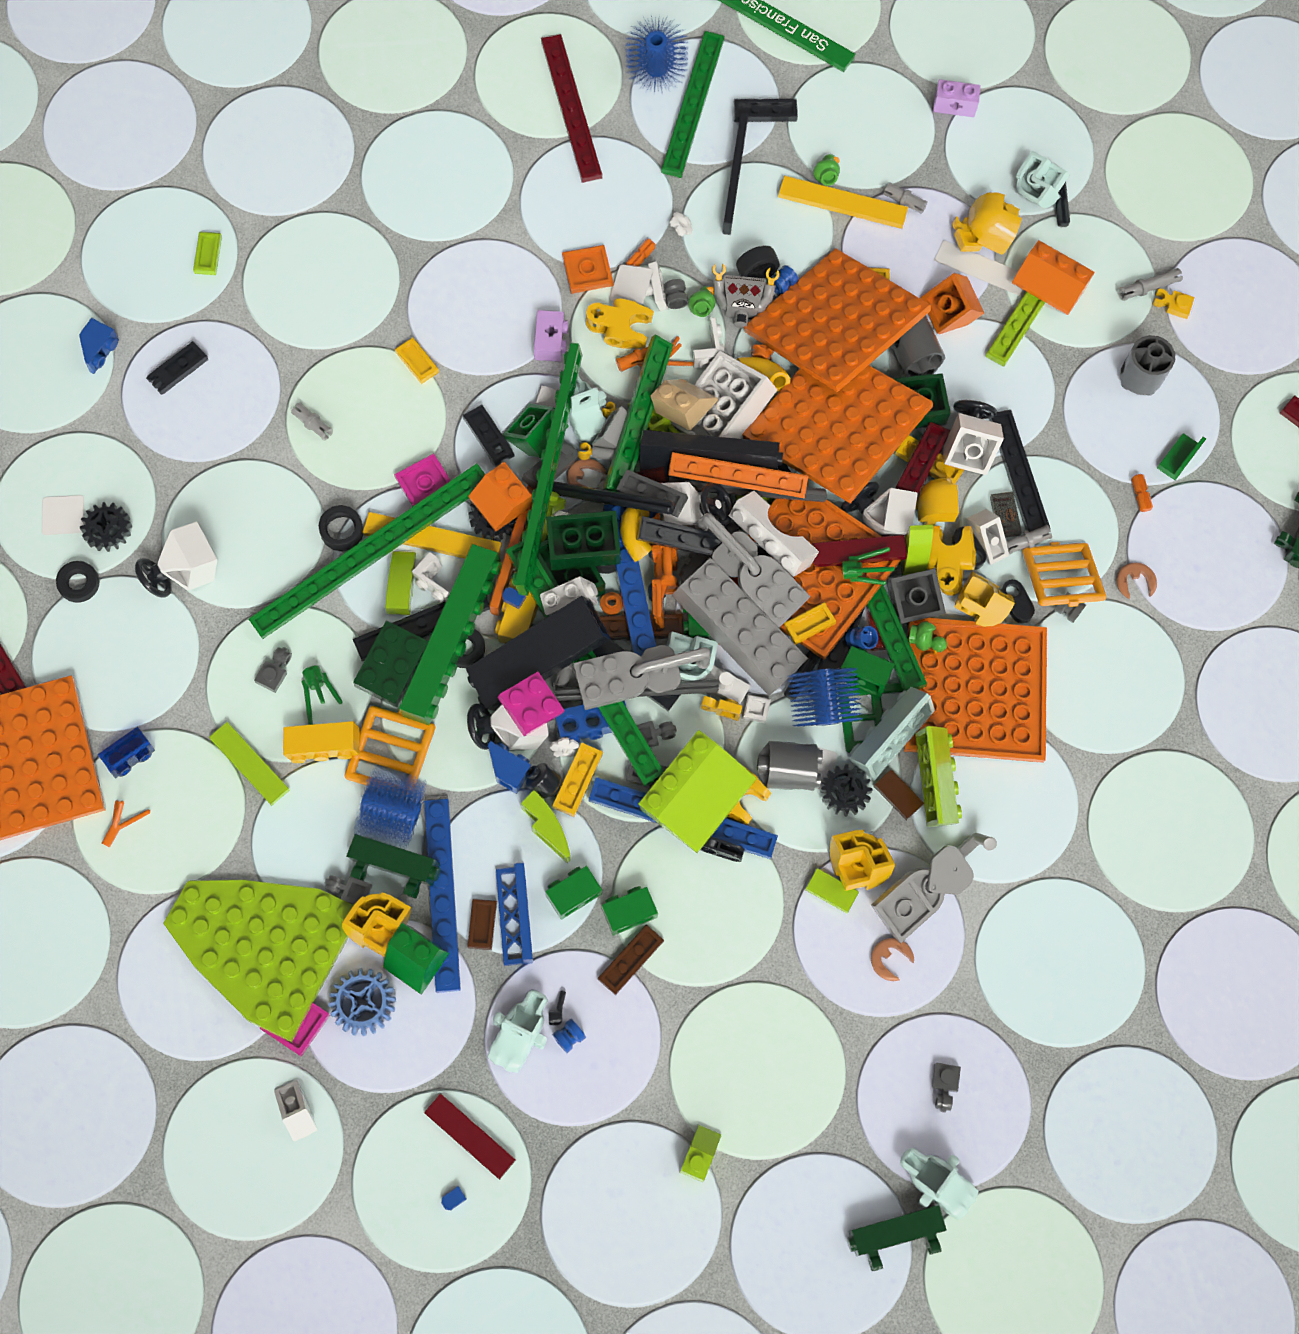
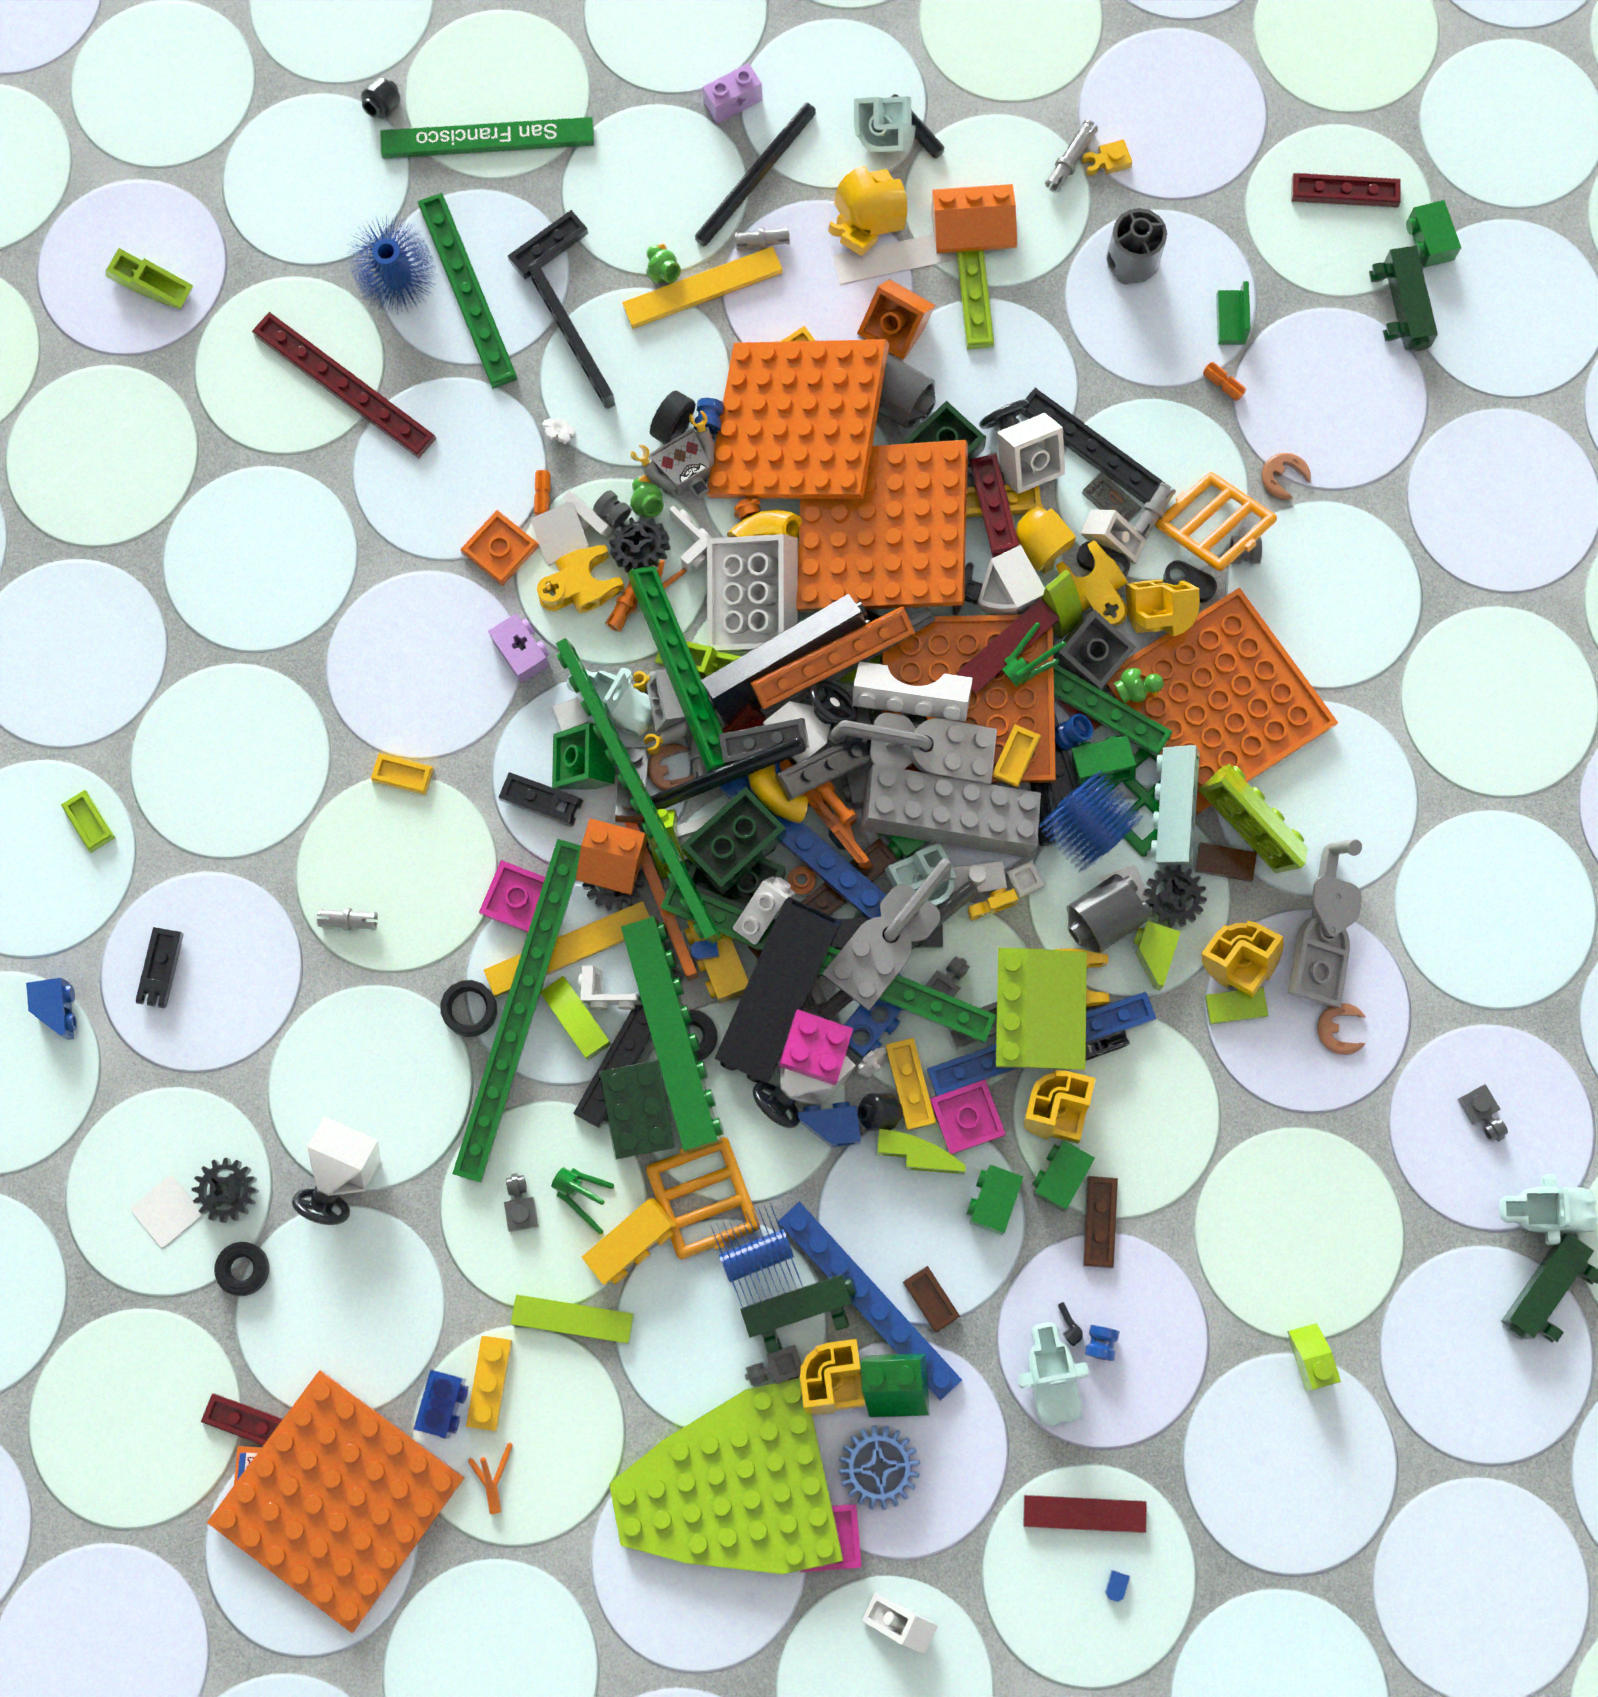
camera: 30 degrees left, 5 degrees up
blue fence [496,863,533,966] -> none
tan slope [651,379,718,431] -> none
none -> yellow plate [466,1335,512,1431]
none -> black gear [609,516,671,573]
none -> black axle [695,102,816,246]
none -> dark pink plate [930,1080,1006,1155]
none -> yellow brick [1023,1070,1096,1144]
none -> lime slope [1133,921,1181,991]

